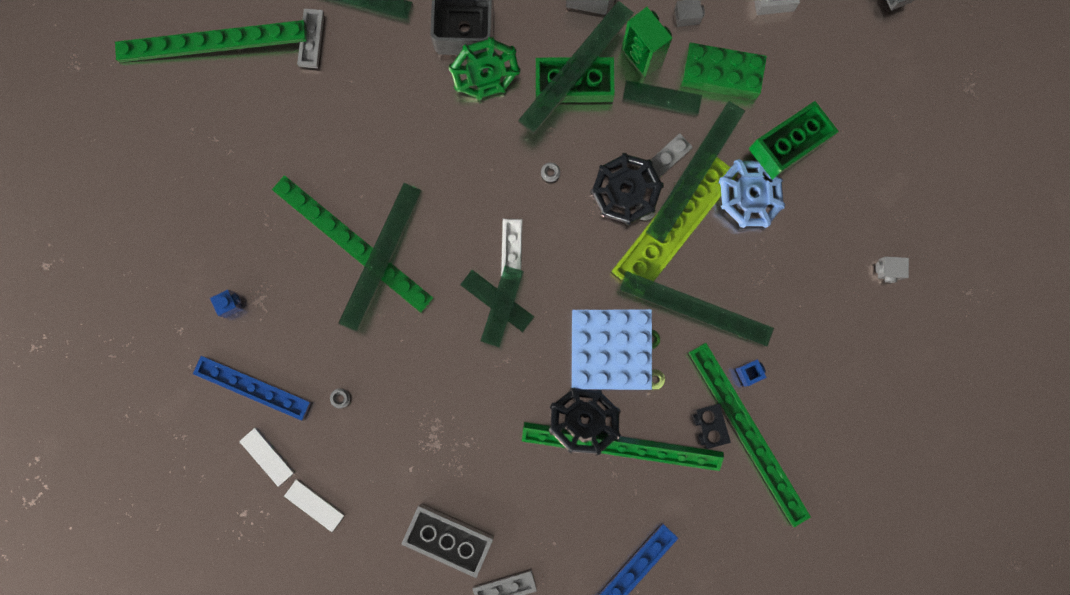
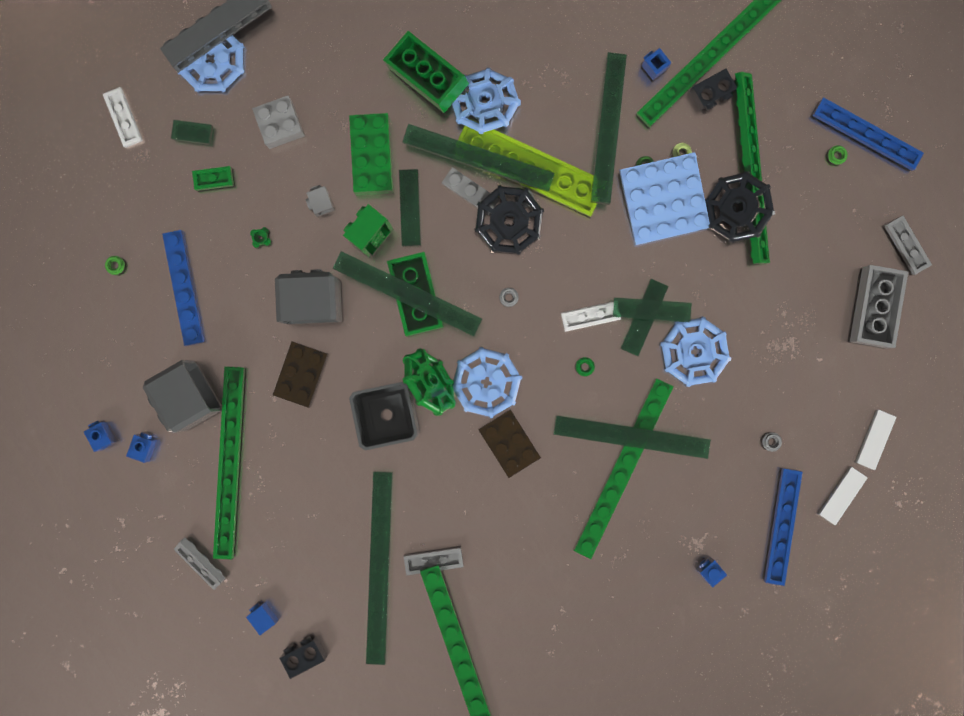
camera: 100 degrees left, 5 degrees up
none -> light blue plate [453,347,522,418]
none -> dark brown plate [478,409,541,478]
none -> green plate [575,357,595,376]
none -> light blue plate [660,316,731,387]
none -> bright green plate [828,145,848,165]

